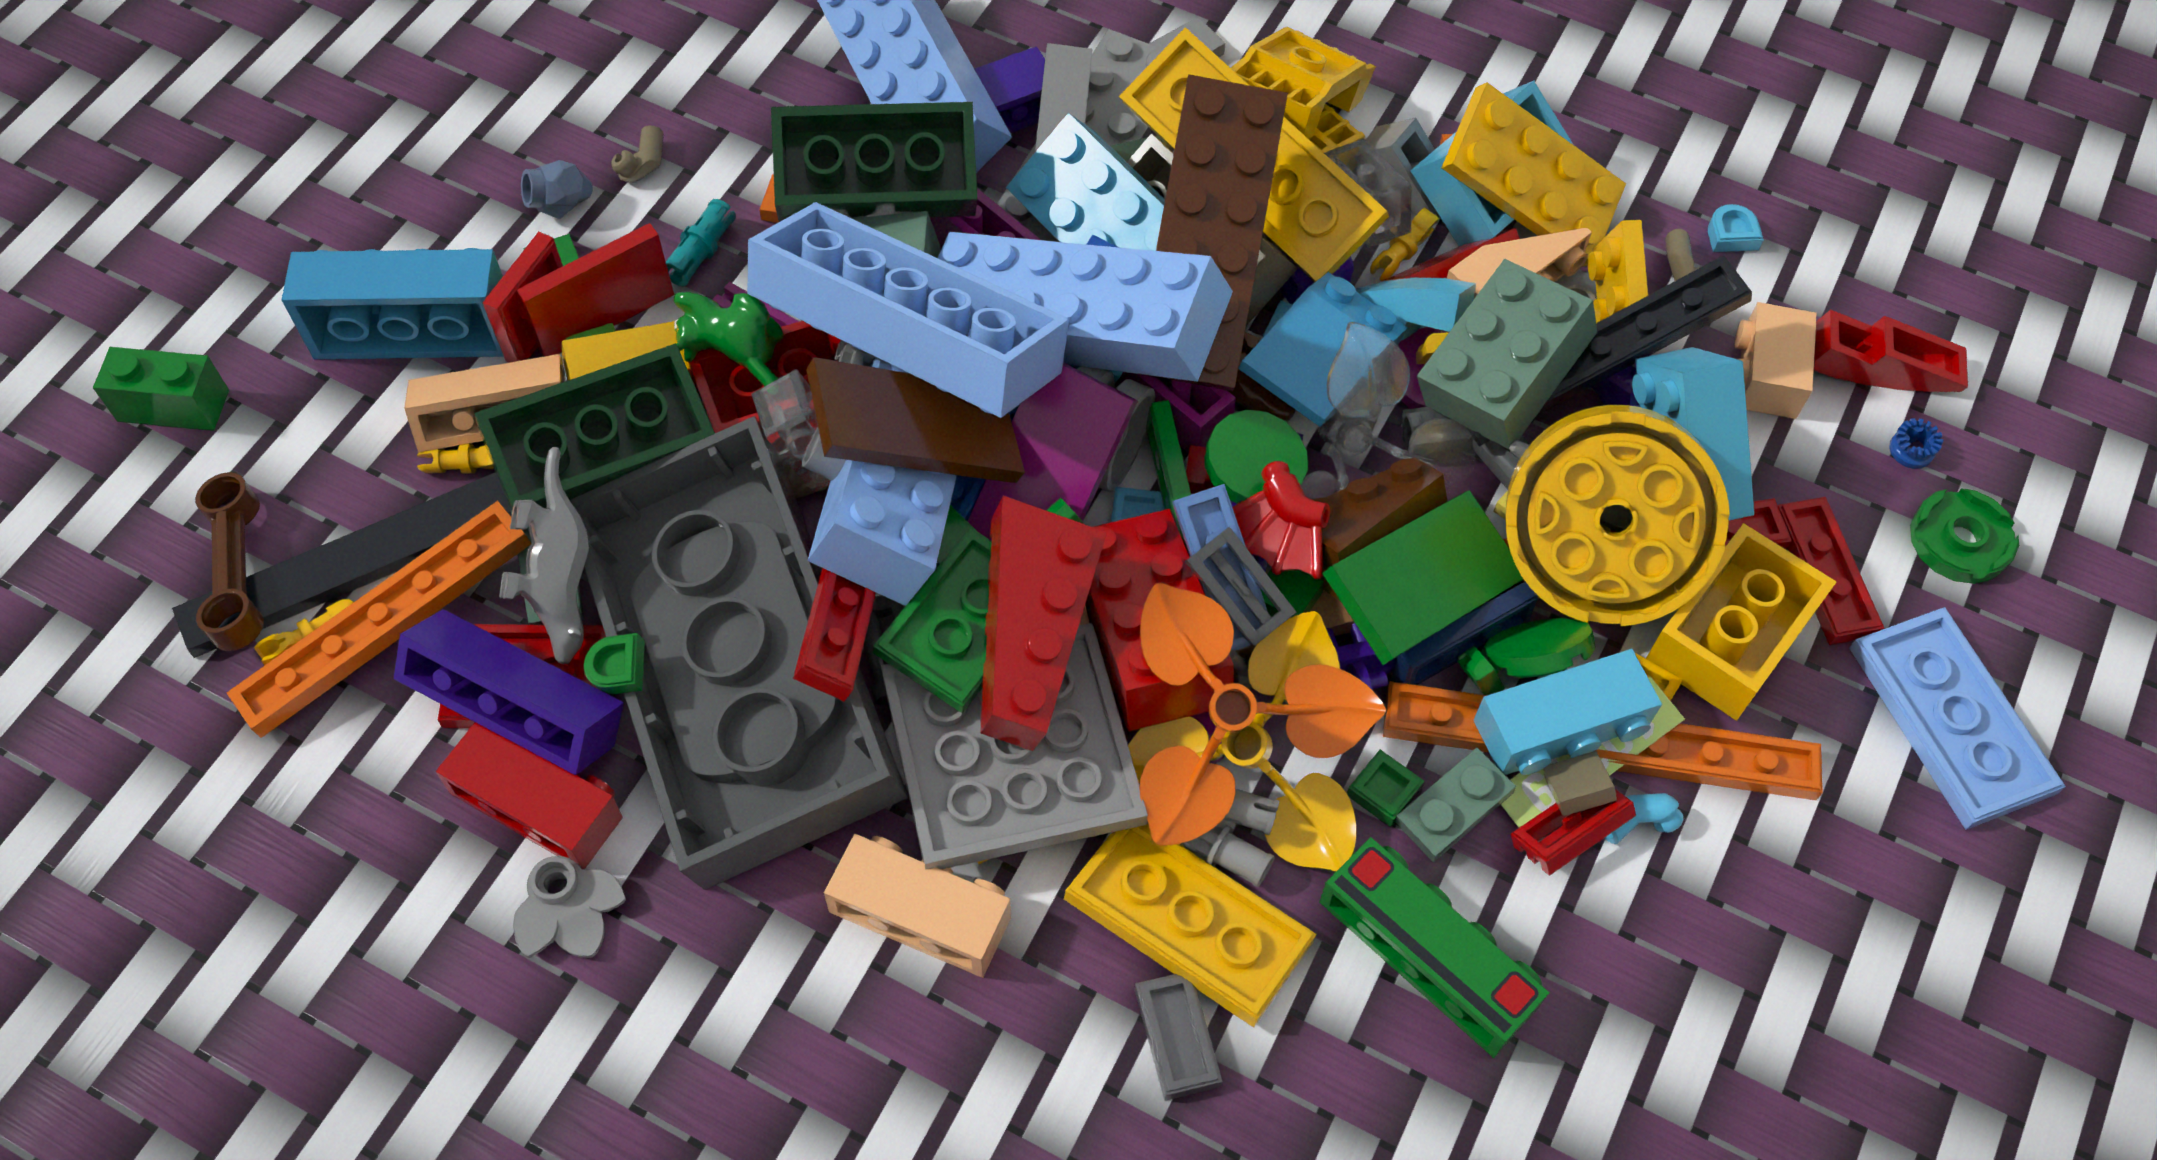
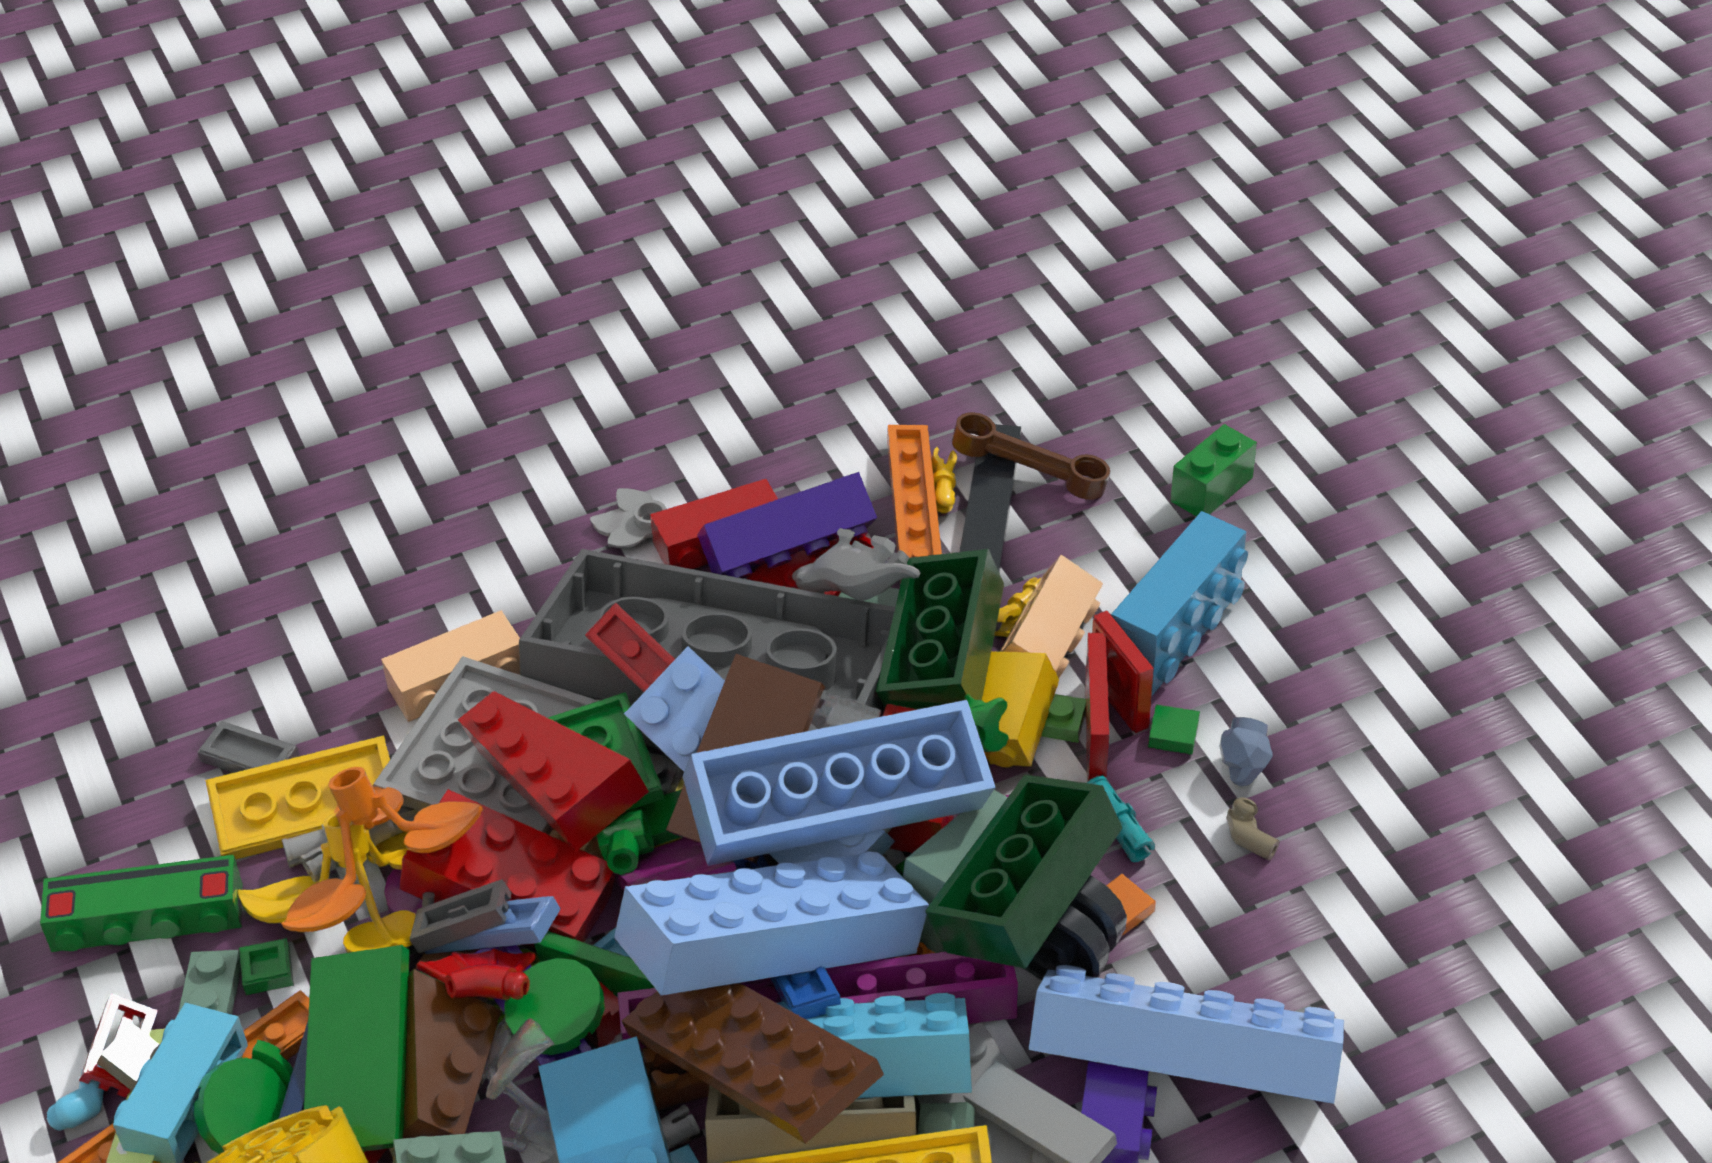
camera: 130 degrees right, 15 degrees down
green tile [584,633,645,694] -> none

